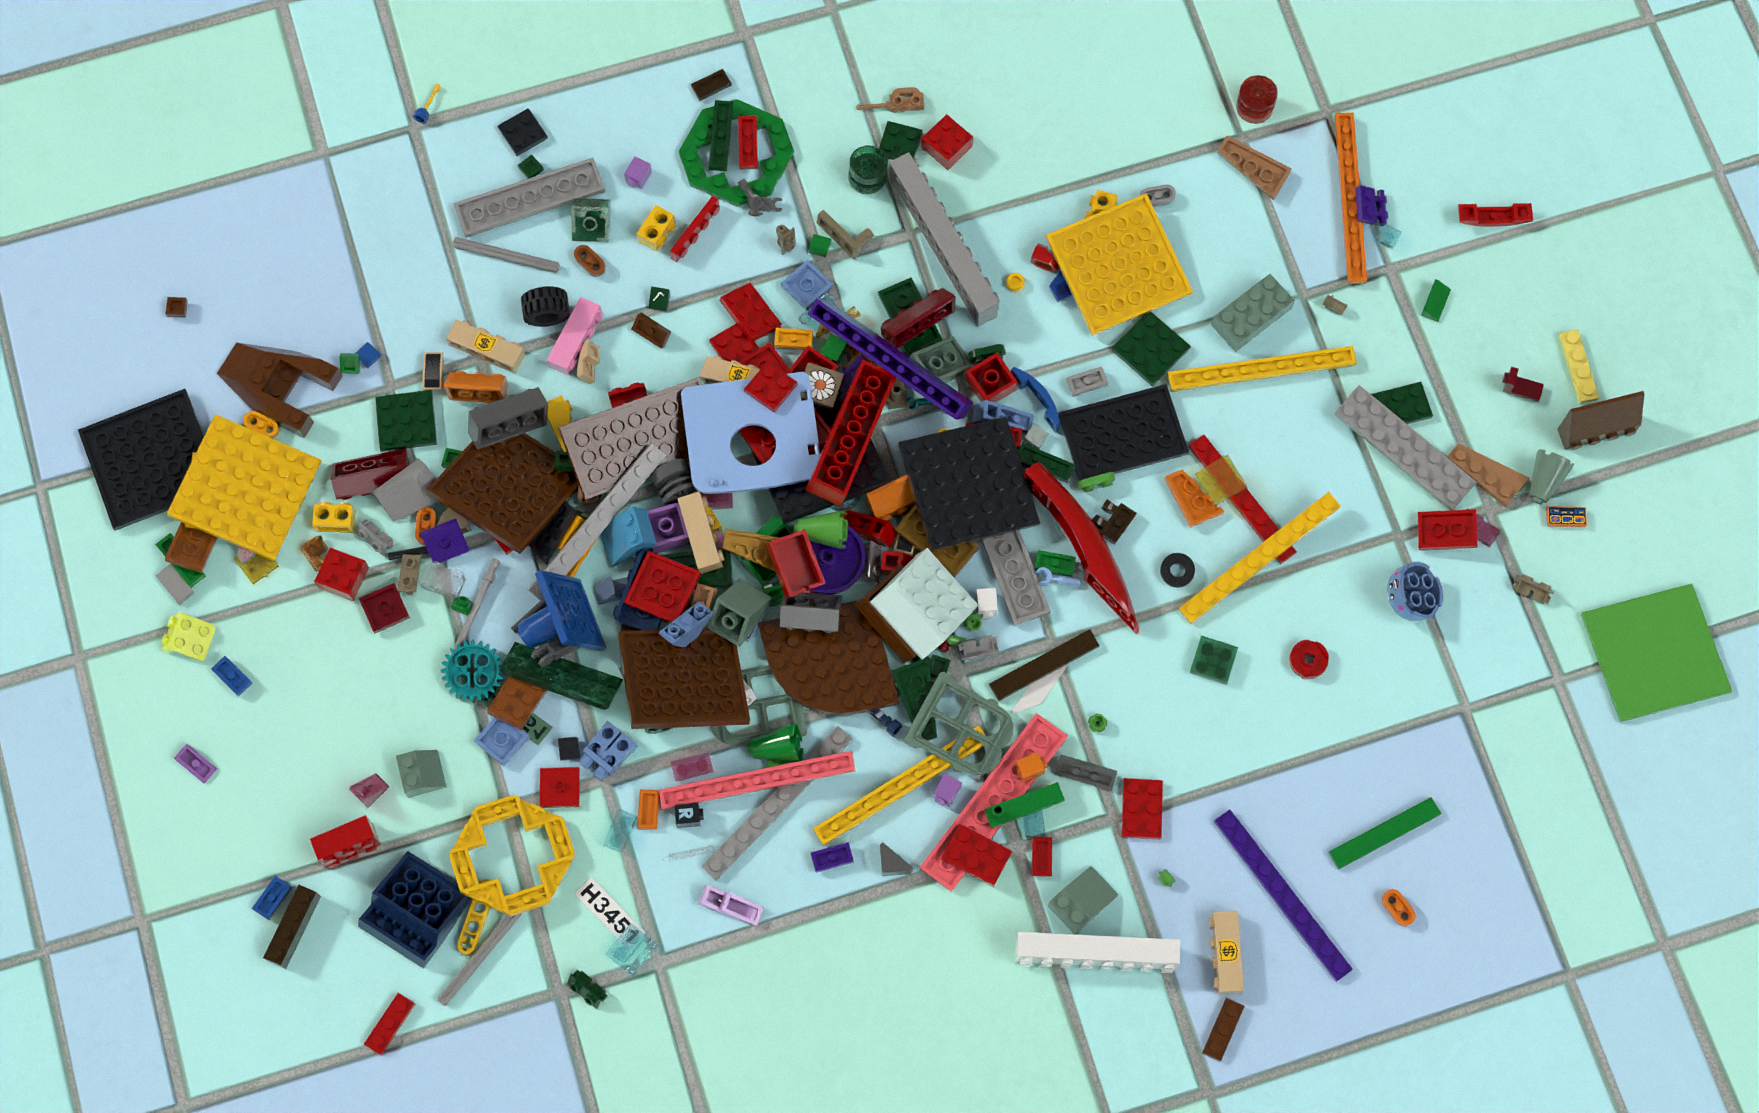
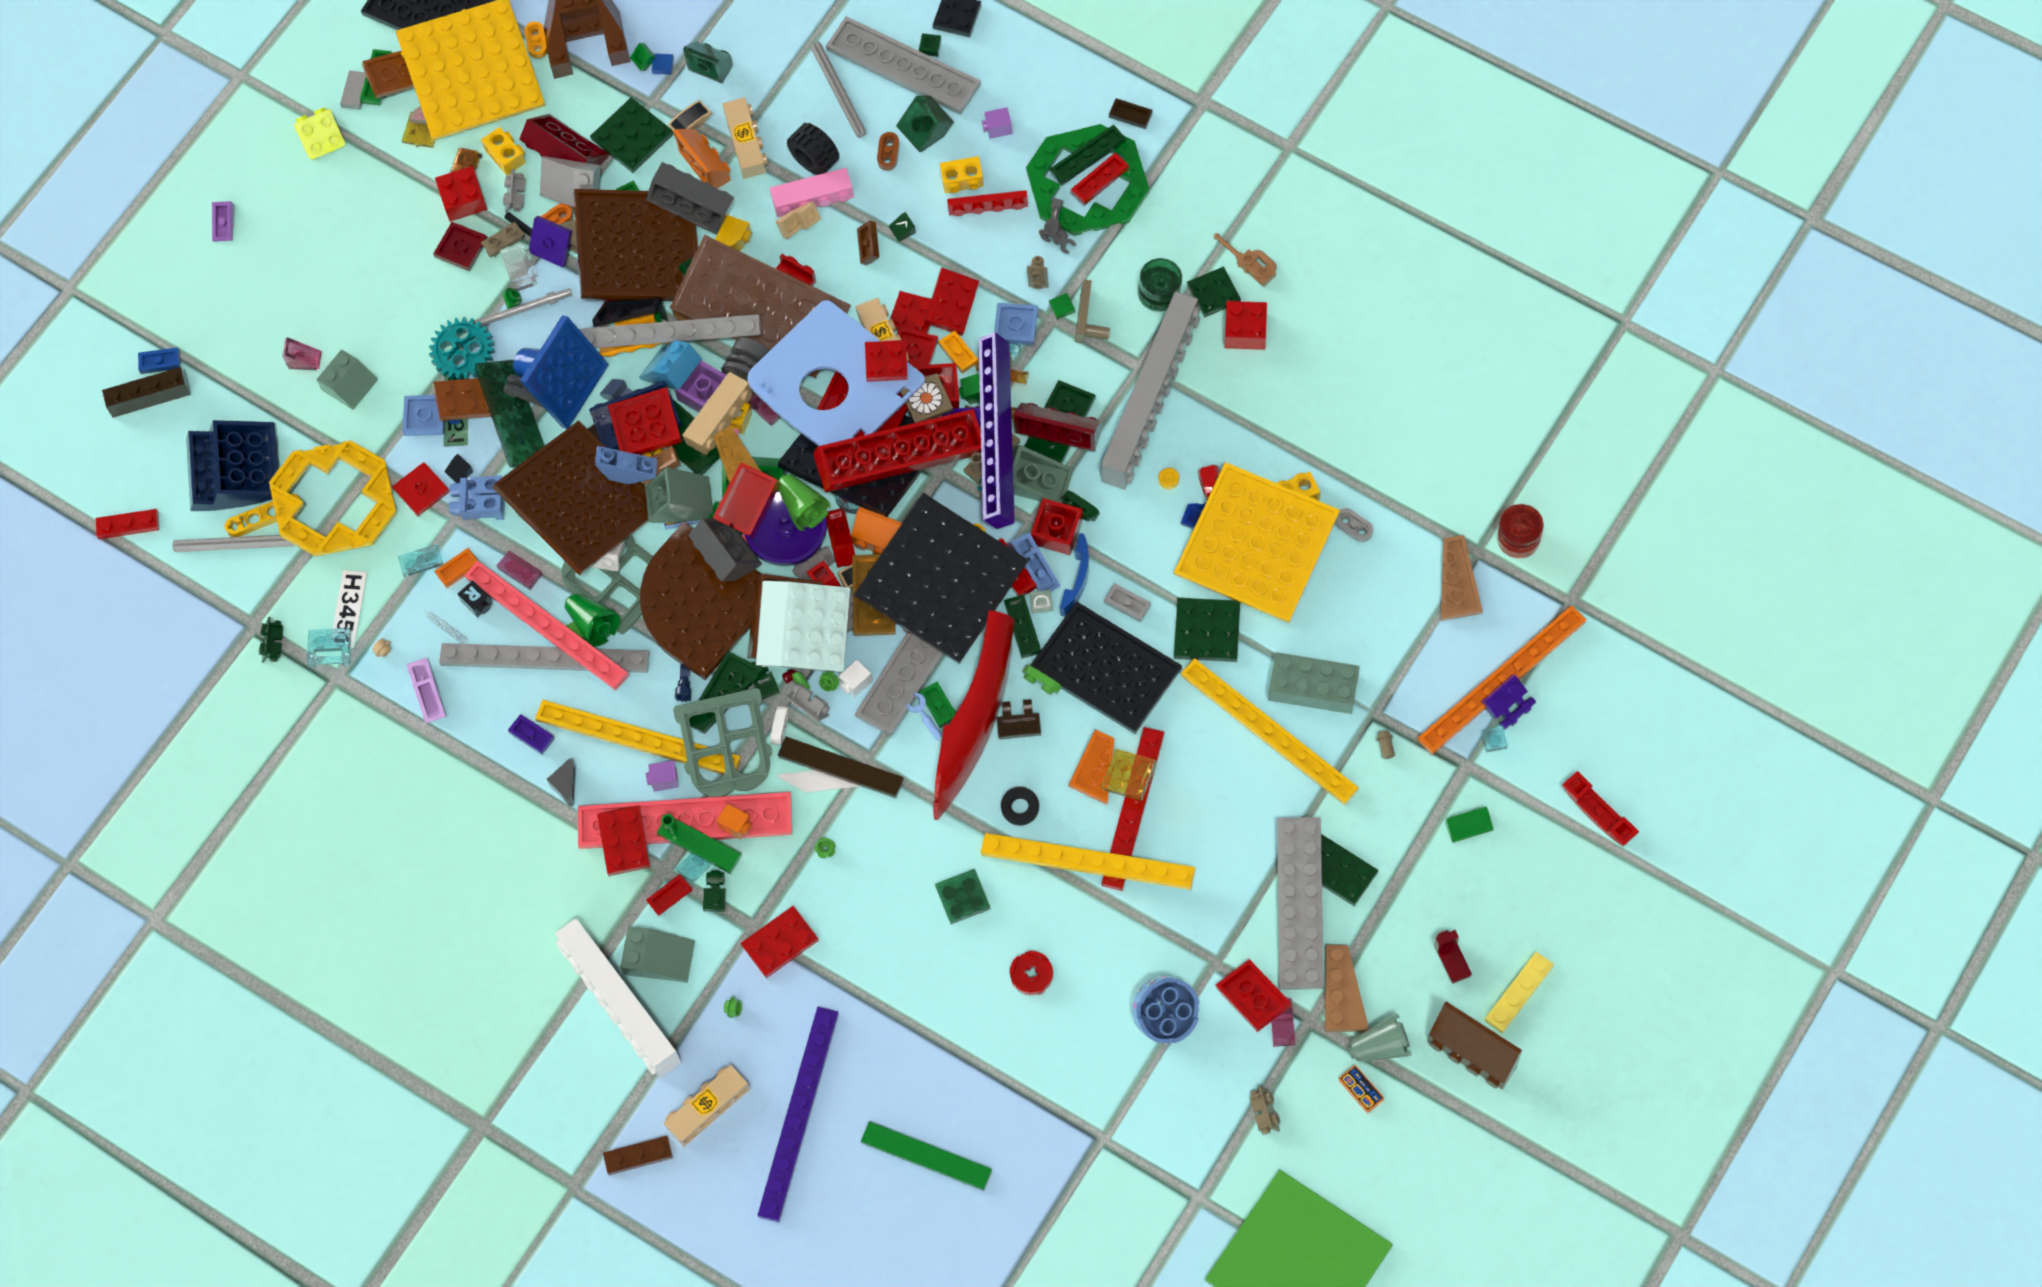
camera: 55 degrees right, 5 degrees down
blue plate [211,656,253,697] -> none
red brick [310,815,381,869] -> none
dark grey plate [1055,755,1117,791] -> none
orange plate [1382,889,1416,927] -> none
none -> tan plate [372,638,391,657]
none -> clear green slope [683,41,733,84]
none -> dark green plate [703,870,726,912]
none -> white beam [770,706,789,745]

